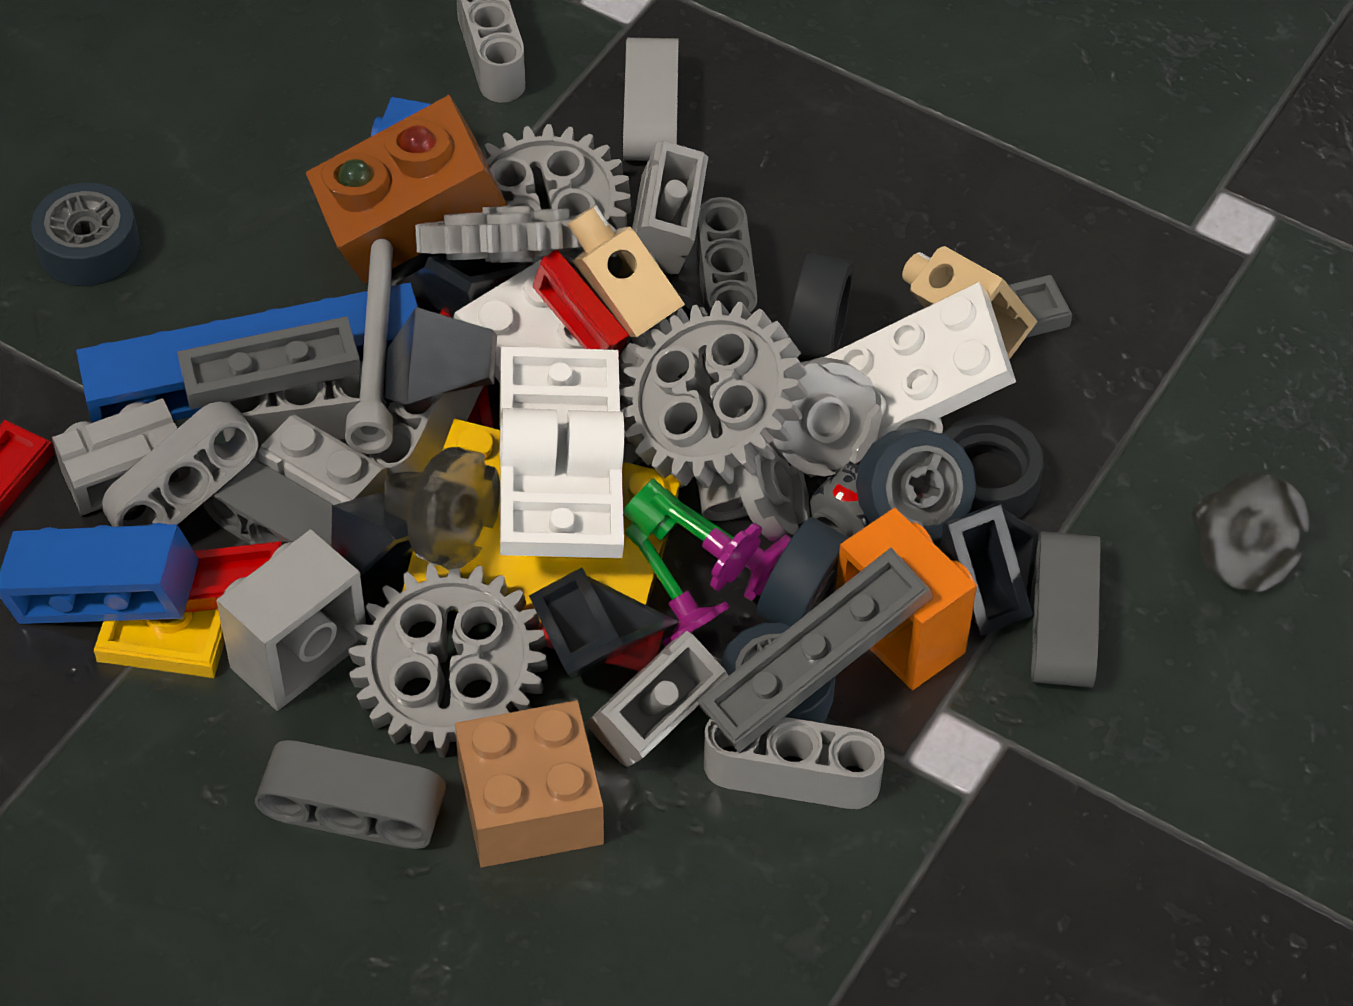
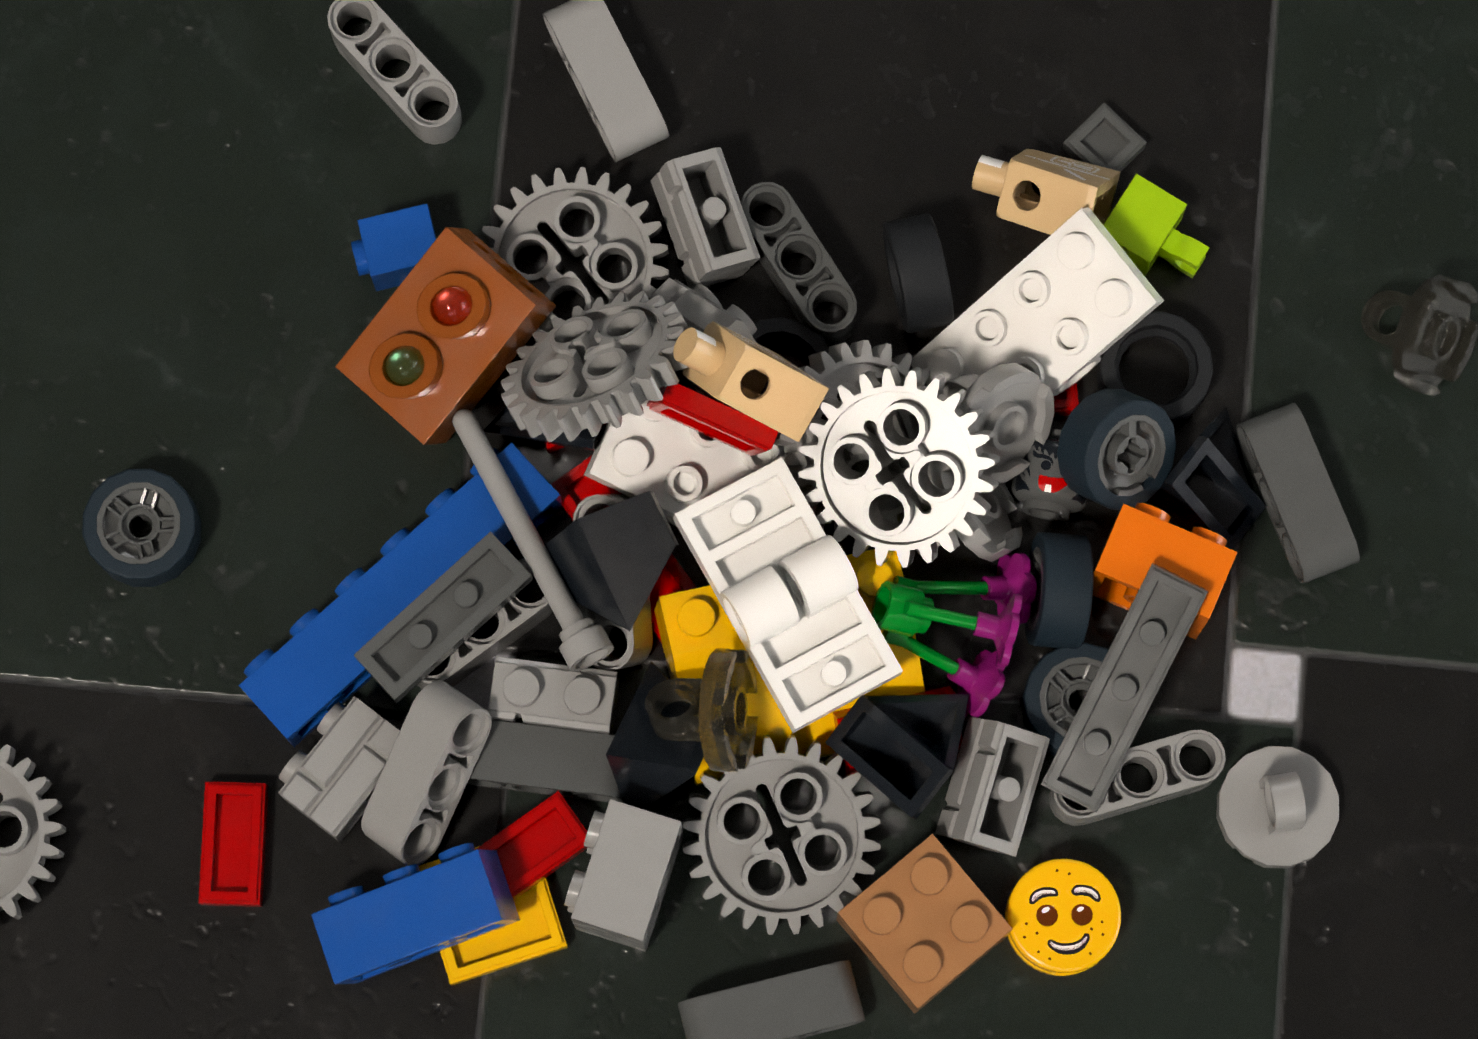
camera: 25 degrees left, 25 degrees up
none -> yellow head [1005,858,1121,976]
none -> lime brick [1104,174,1210,279]
none -> light grey tile [1216,746,1339,869]

